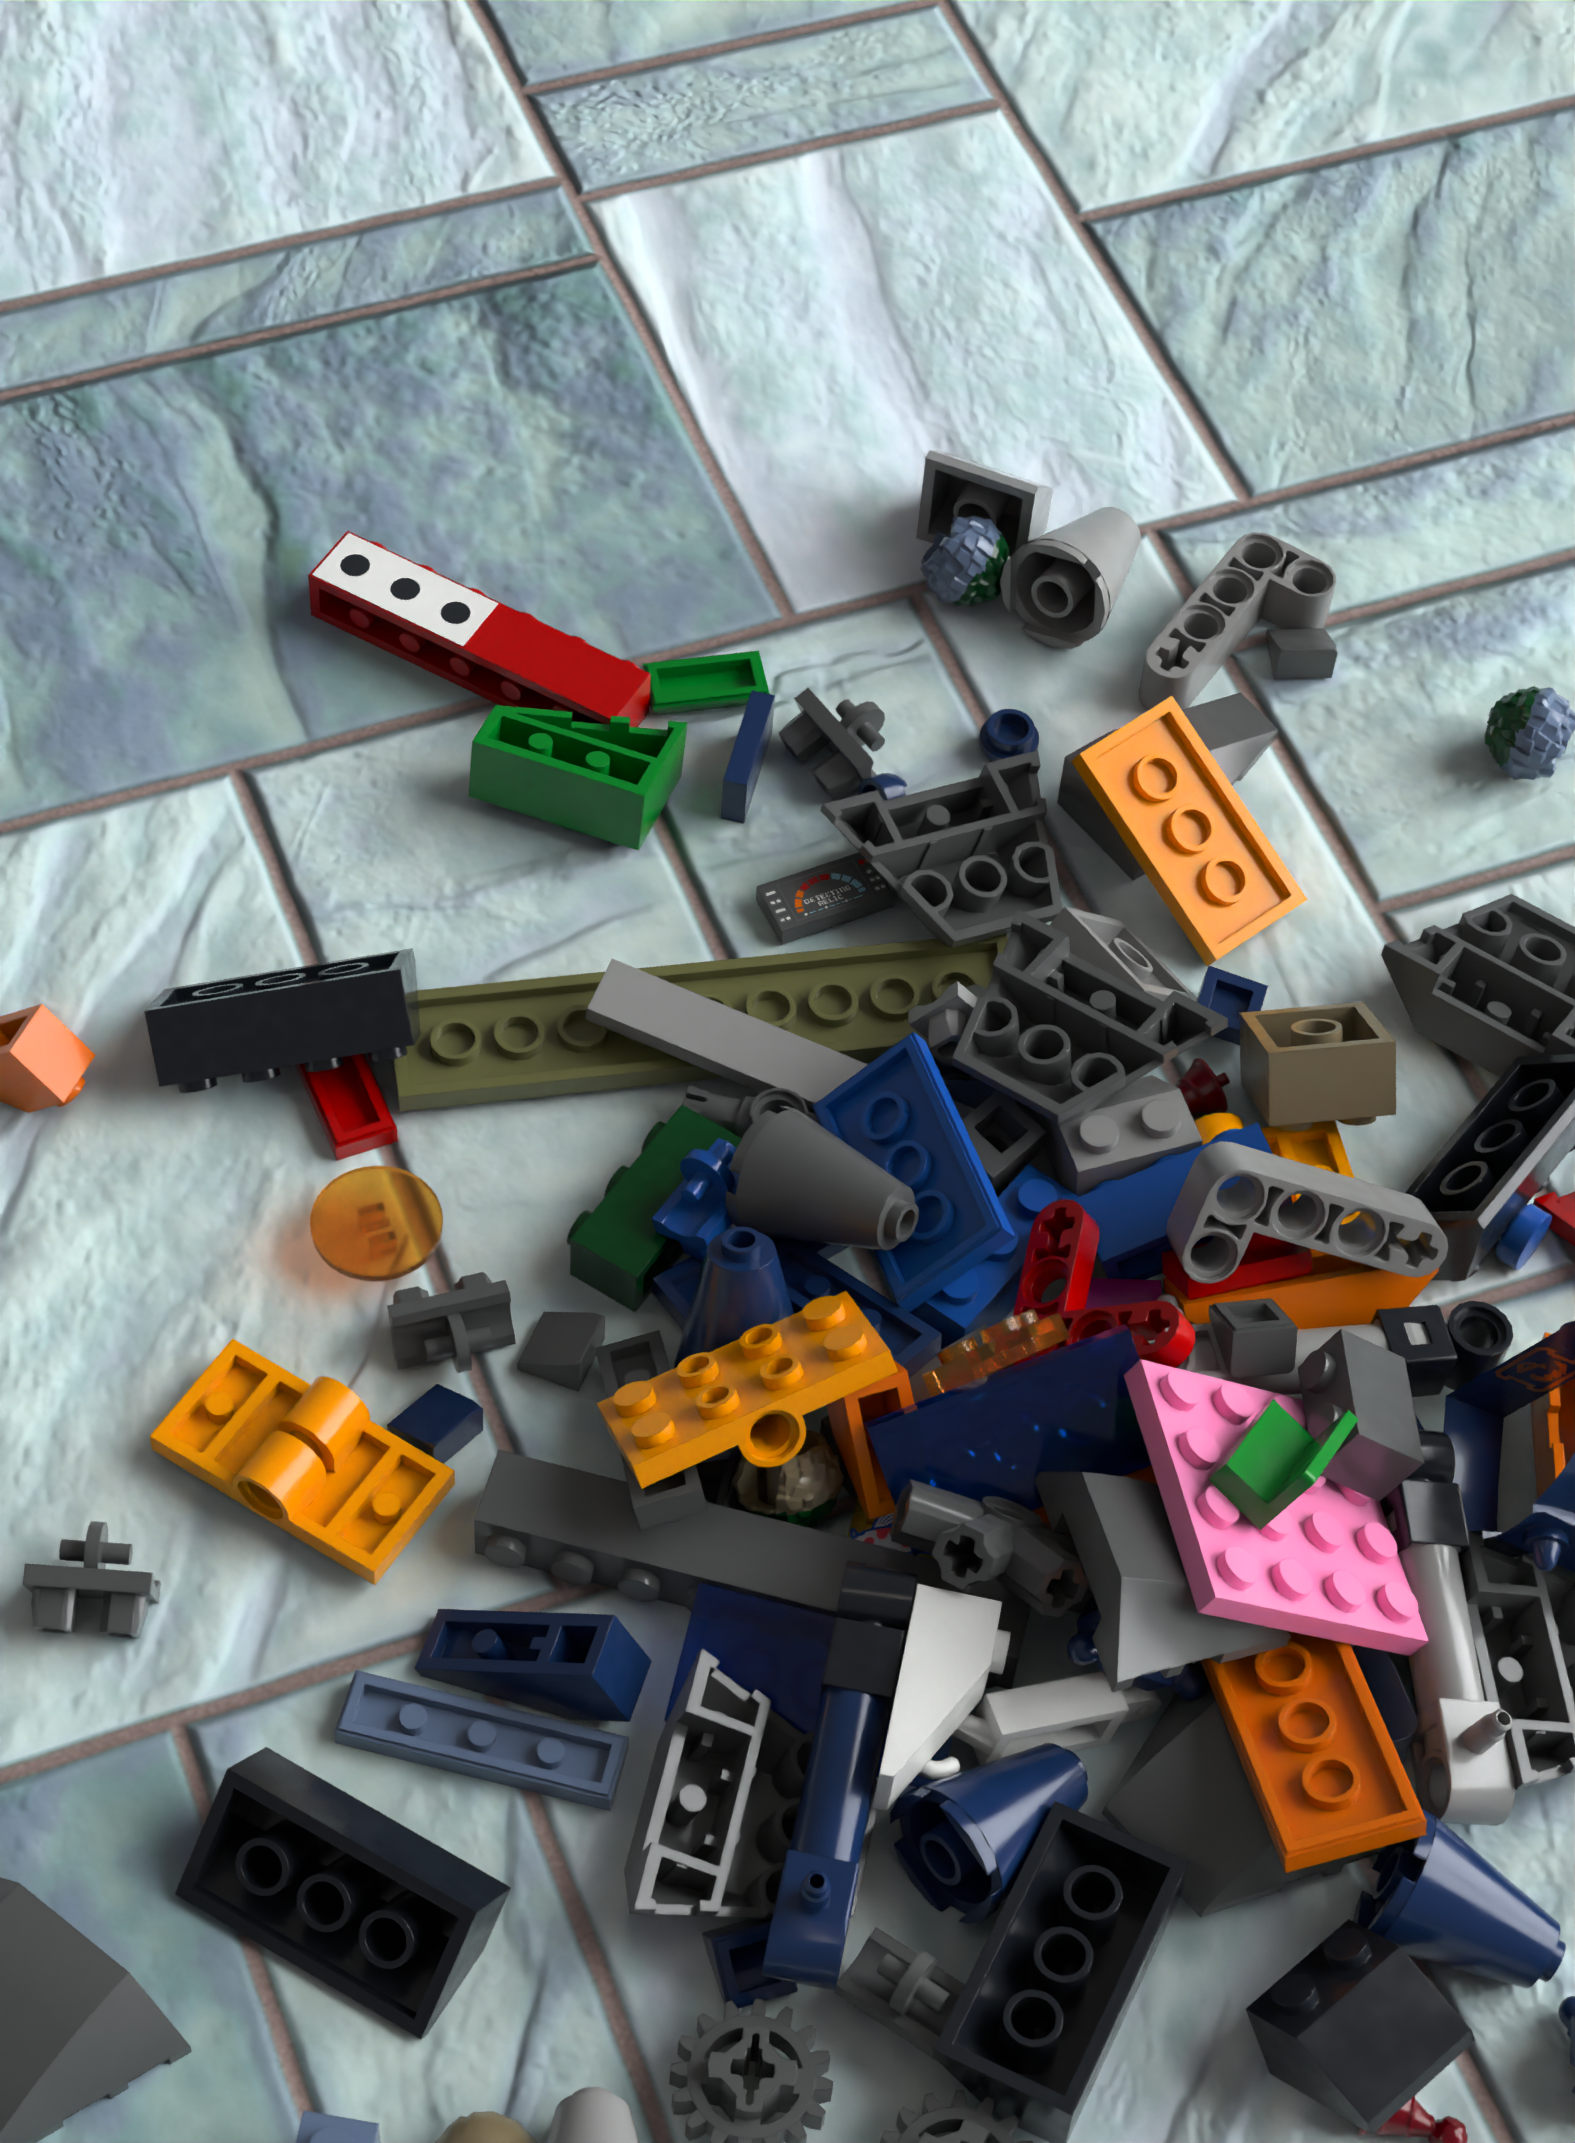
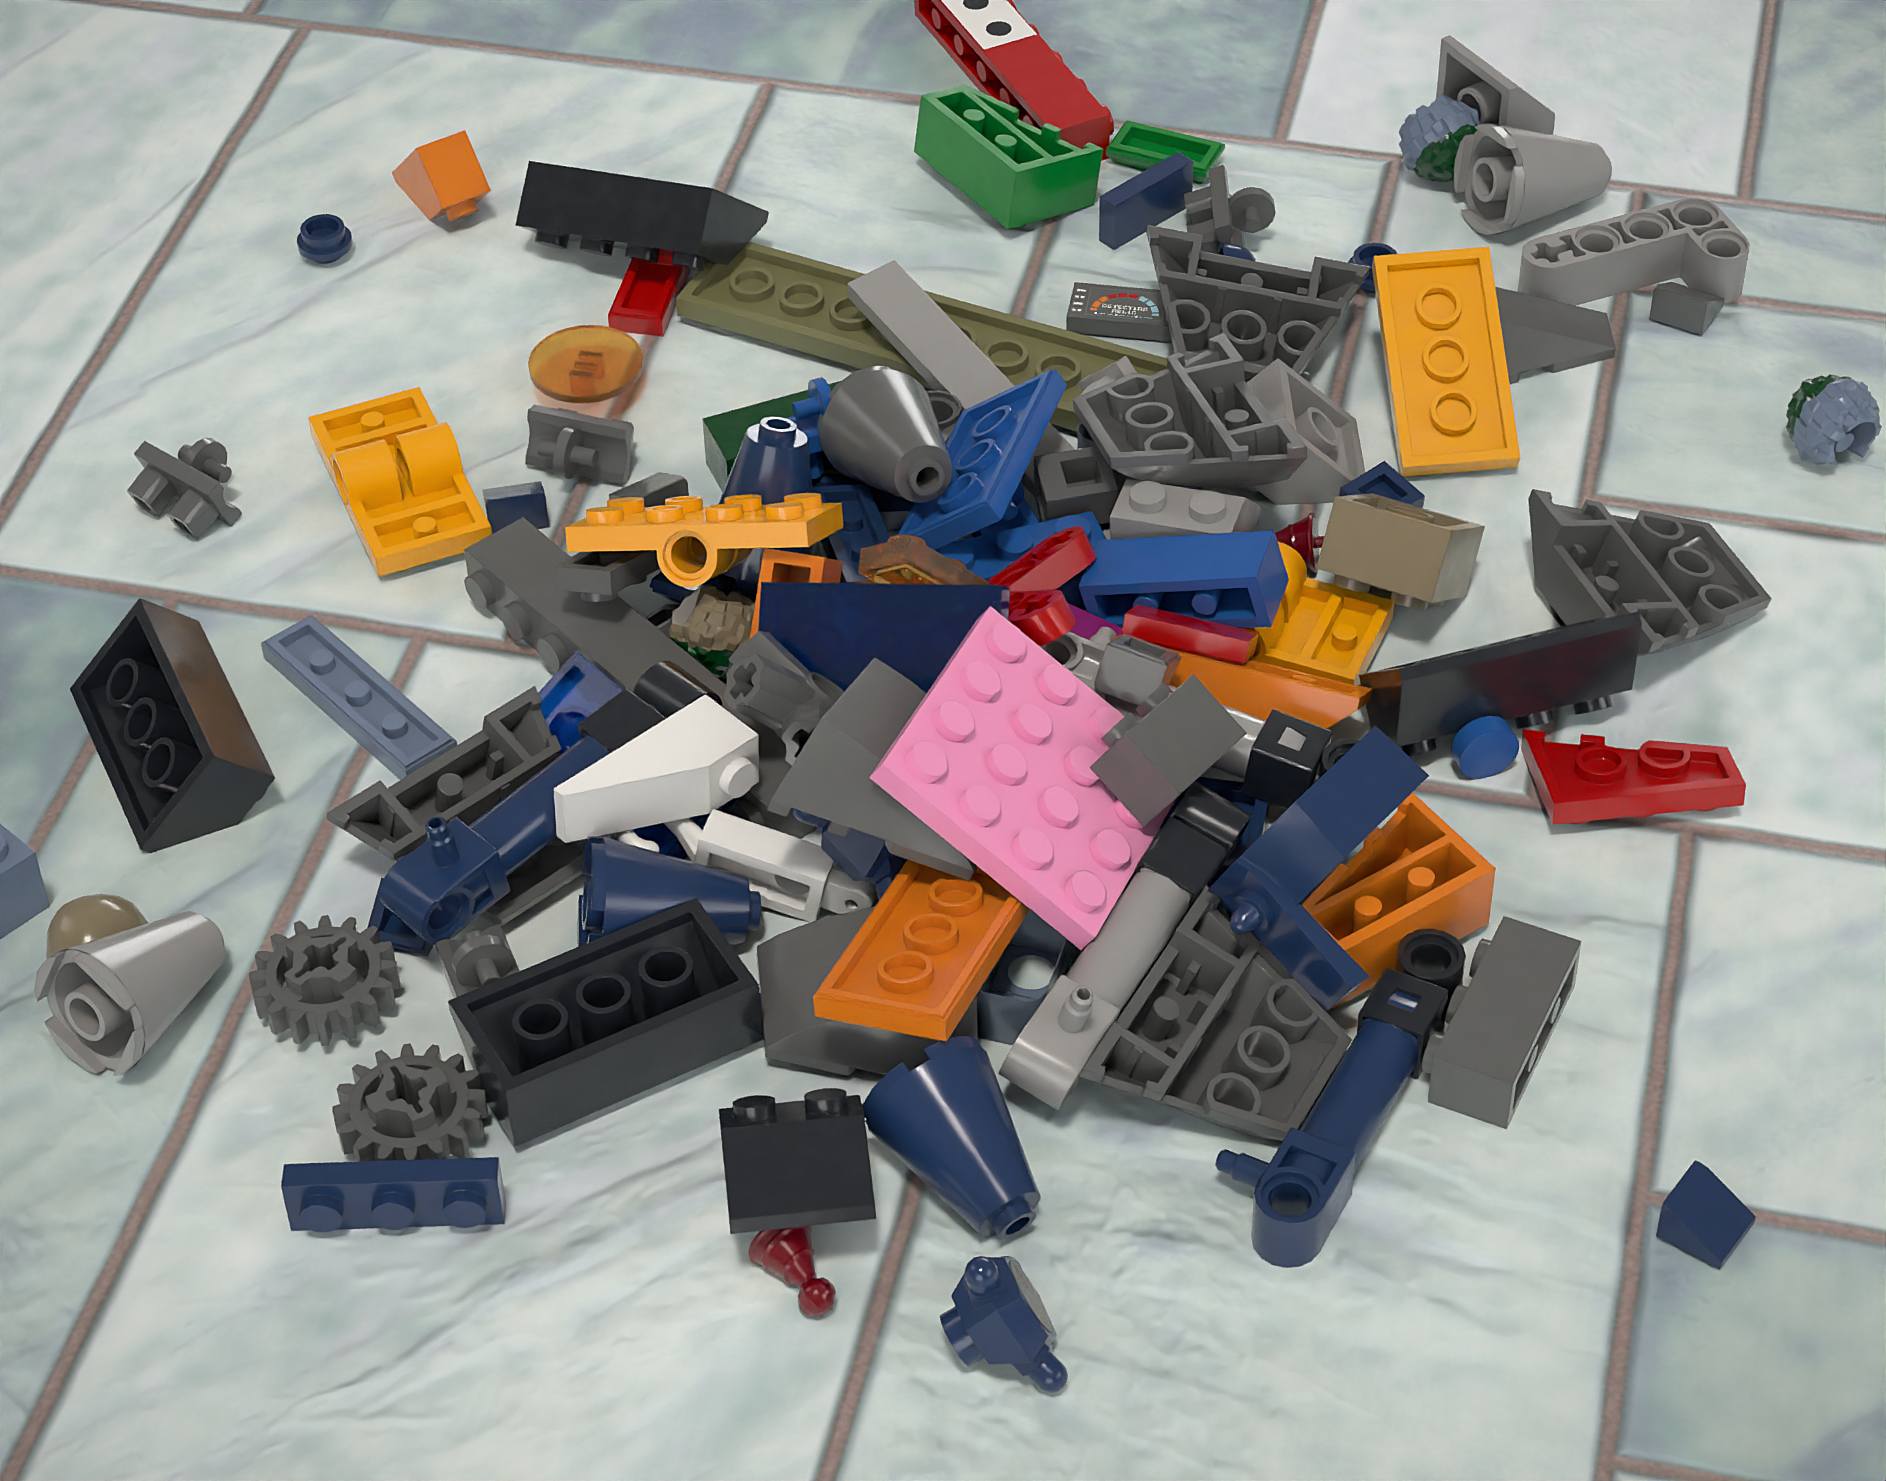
camera: 40 degrees right, 10 degrees down
dark blue slope [414,1609,652,1722] -> none
light grey beam [1166,1141,1448,1284] -> none
green panel [1208,1399,1359,1530] -> none

